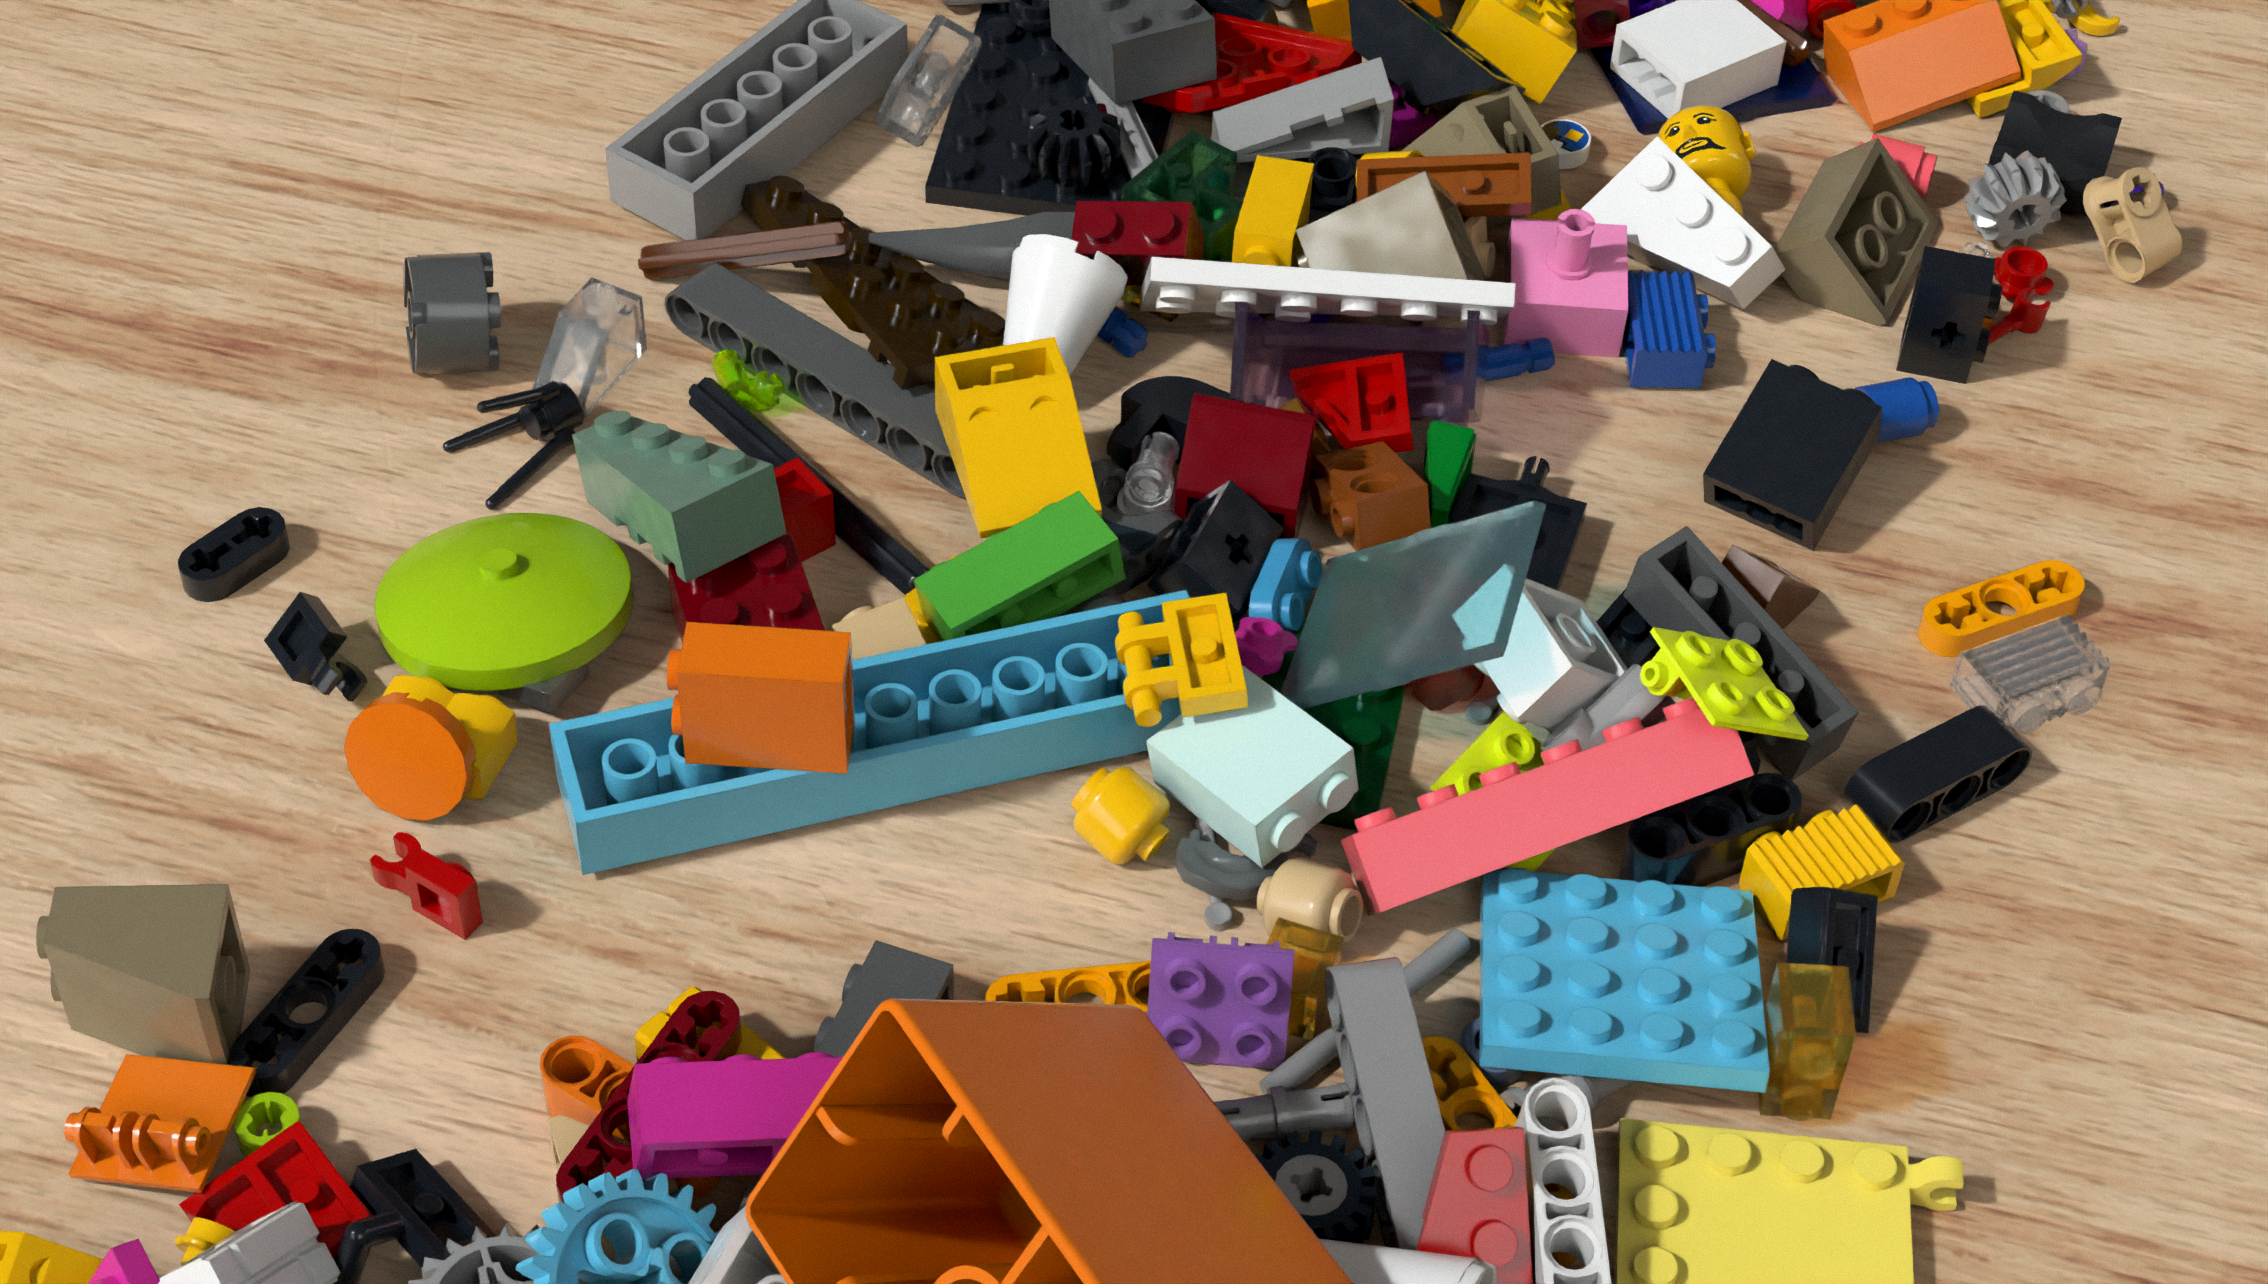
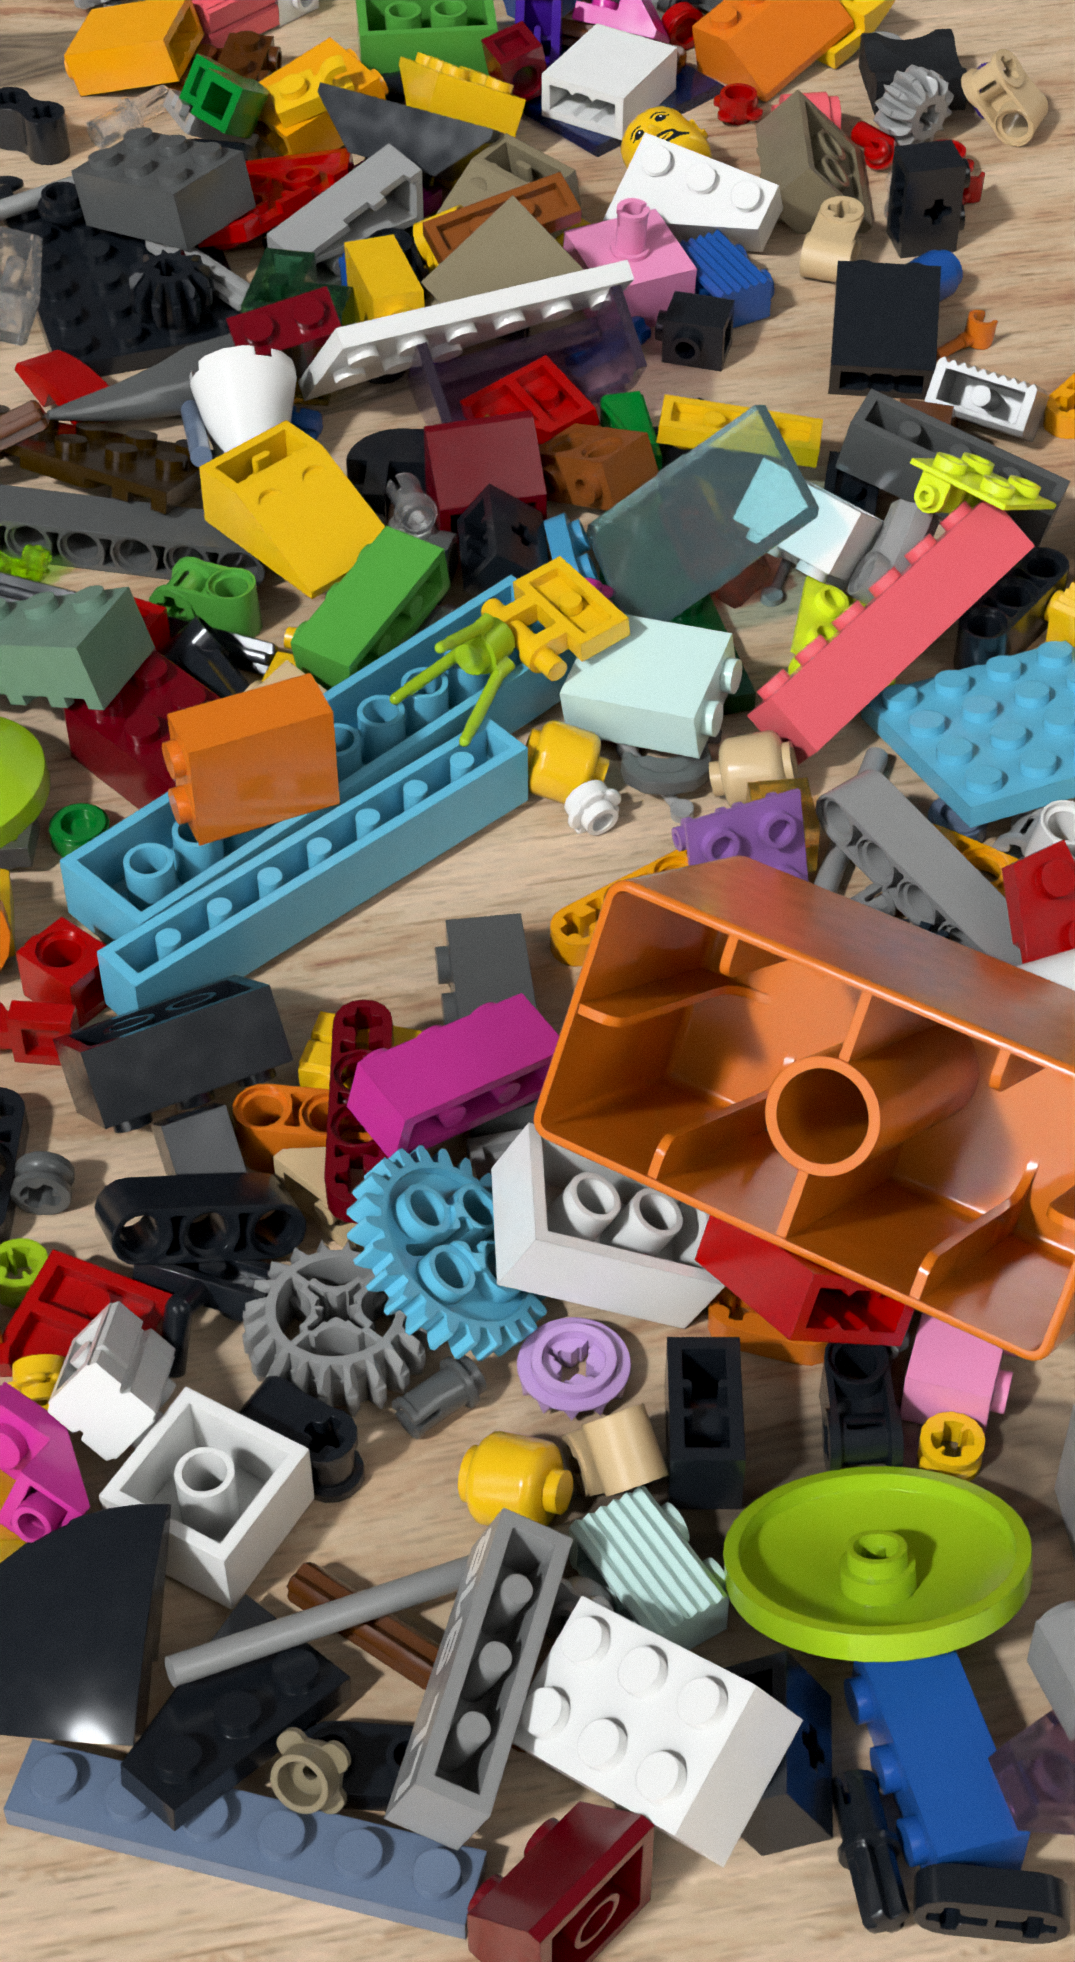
camera: 25 degrees left, 0 degrees up
none -> dark grey bush [10,1151,75,1215]
none -> red slope [14,350,109,425]
none -> red brick [16,916,108,1028]
none -> green tile [49,803,110,858]
none -> black brick [53,974,293,1133]
none -> black beam [94,1172,307,1266]
none -> medium azure brick [97,717,528,1016]
none -> bright green piece [149,556,263,638]
none -> black brick [150,1102,247,1176]
none -> black piece [158,615,250,698]
none -> sand blue bar [181,400,212,467]
none -> lime plant [389,613,515,747]
none -> white plate [564,780,621,835]
none -> black brick [655,291,735,371]
none -> yellow plate [656,394,823,468]
none -> red plate [713,83,763,125]
none -> tan piece [799,196,864,282]
none -> red arm [850,121,897,171]
none -> light grey brick [924,356,1049,442]
none -> orange hand [936,309,998,362]

